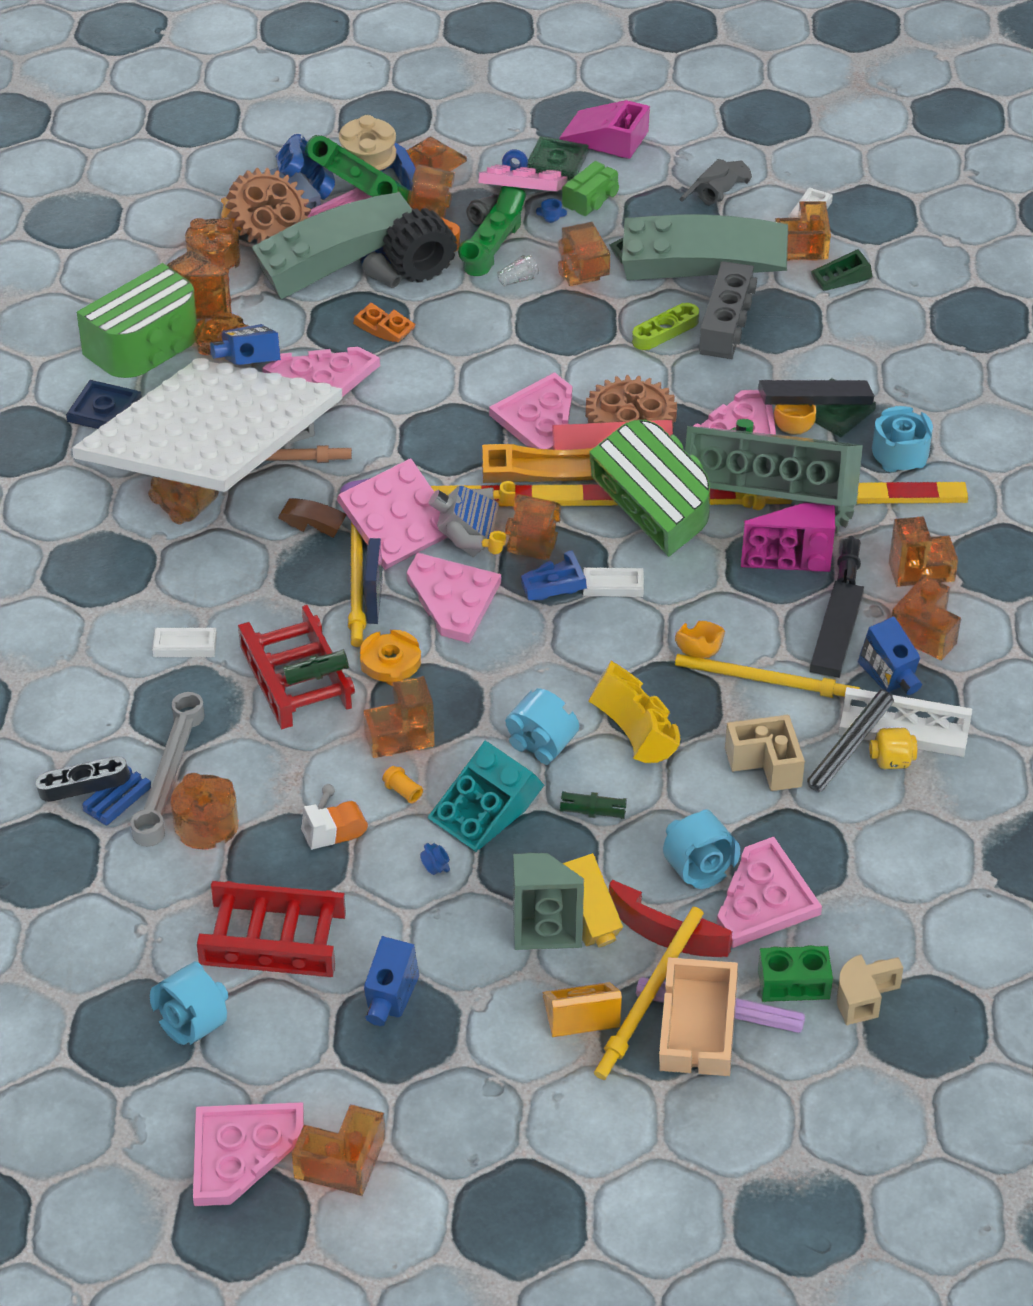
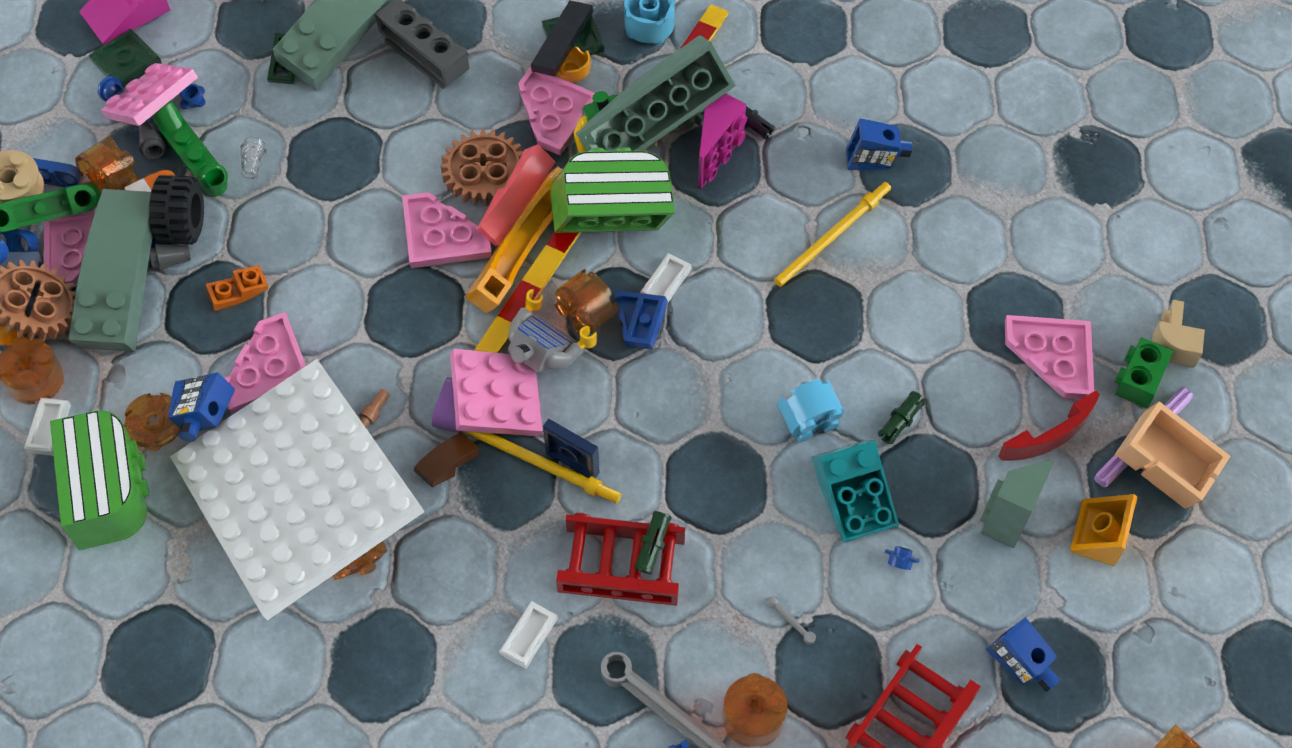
camera: 60 degrees left, 15 degrees up
dark blue tile [66,380,142,429] -> none
clear orange slope [167,250,232,319] -> none
leg [301,801,368,850] -> none
light orange plate [360,630,421,686] -> none
clear orange brick [363,676,435,758] -> none
light orange pin [382,766,424,804] -> none
clear orange slope [406,136,467,183] -> none
bright pink plate [406,553,501,643] -> none
clear orange brick [558,222,610,286] -> none
bright green brick [562,161,619,216] -> none
yellow slope [563,853,623,947] -> none
yellow brick [588,661,680,763] -> none
yellow bar [594,906,704,1080] -> none
lime beam [632,303,699,350] -> none
medium azure brick [663,809,740,889] -> none
light orange hair [675,620,725,658] -> none
tan brick [725,715,805,791] -> none
axle [807,689,894,793] -> none
black tile [810,581,864,678] -> none
white fence [839,687,972,757] -> none
yellow head [869,728,917,770] -> none
clear orange brick [888,516,958,587] -> none
clear orange brick [891,575,961,661] -> none

